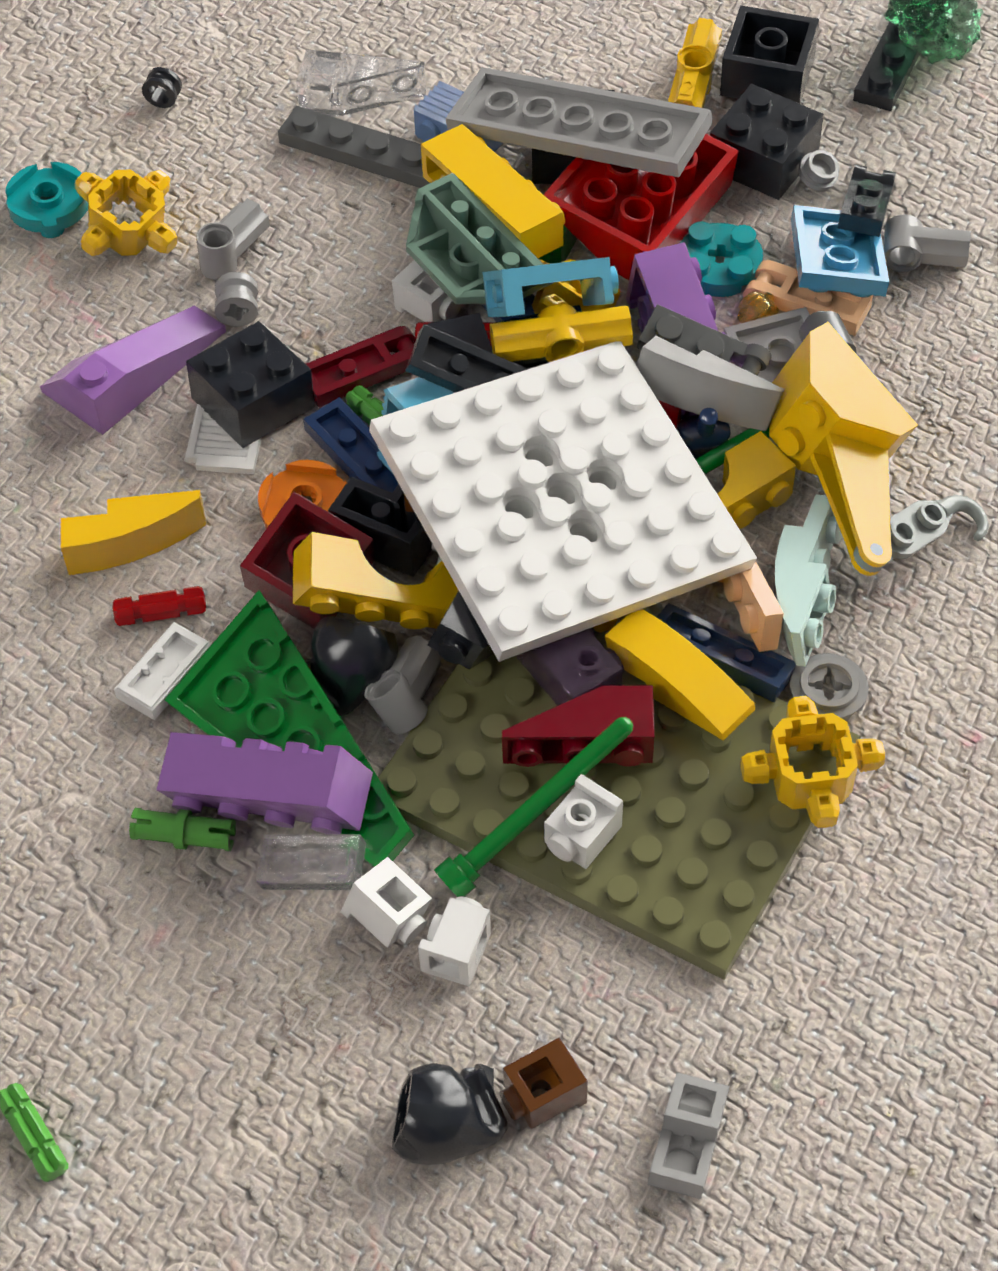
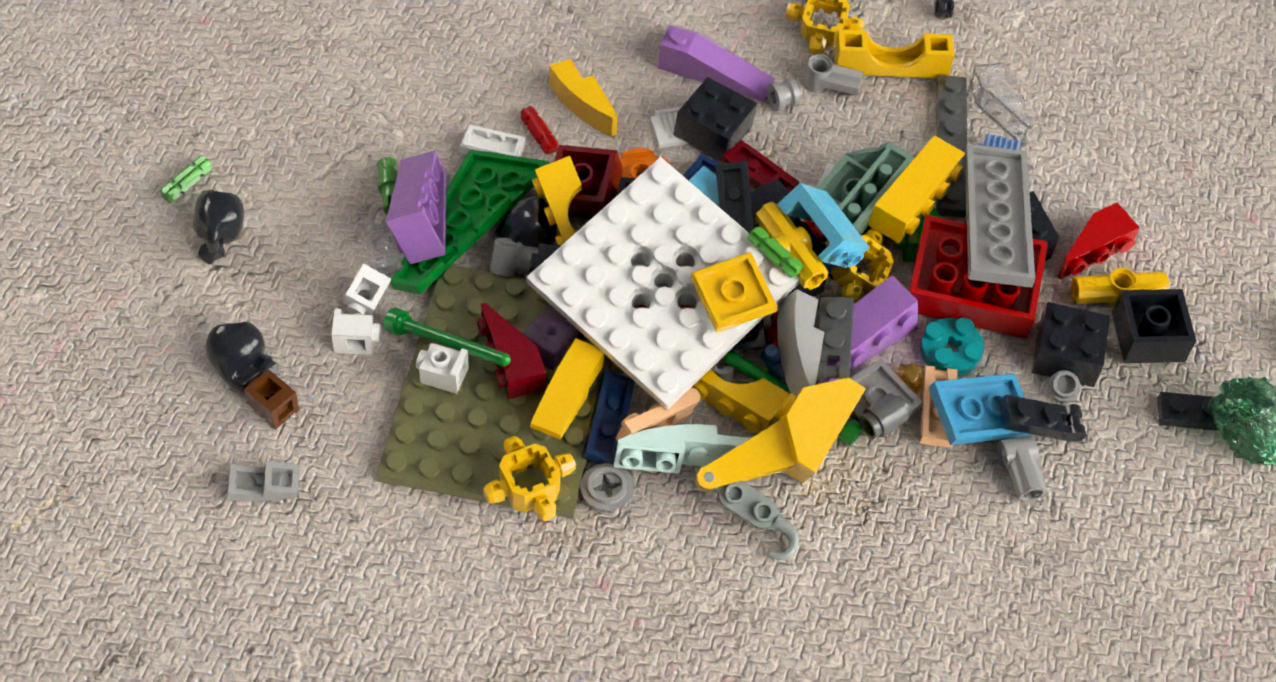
camera: 65 degrees right, 0 degrees up
none -> black piece [193,189,244,265]
none -> yellow plate [690,252,777,333]
none -> bright green axle [747,227,803,278]
none -> yellow arch [834,29,955,78]
none -> red slope [1058,202,1140,280]

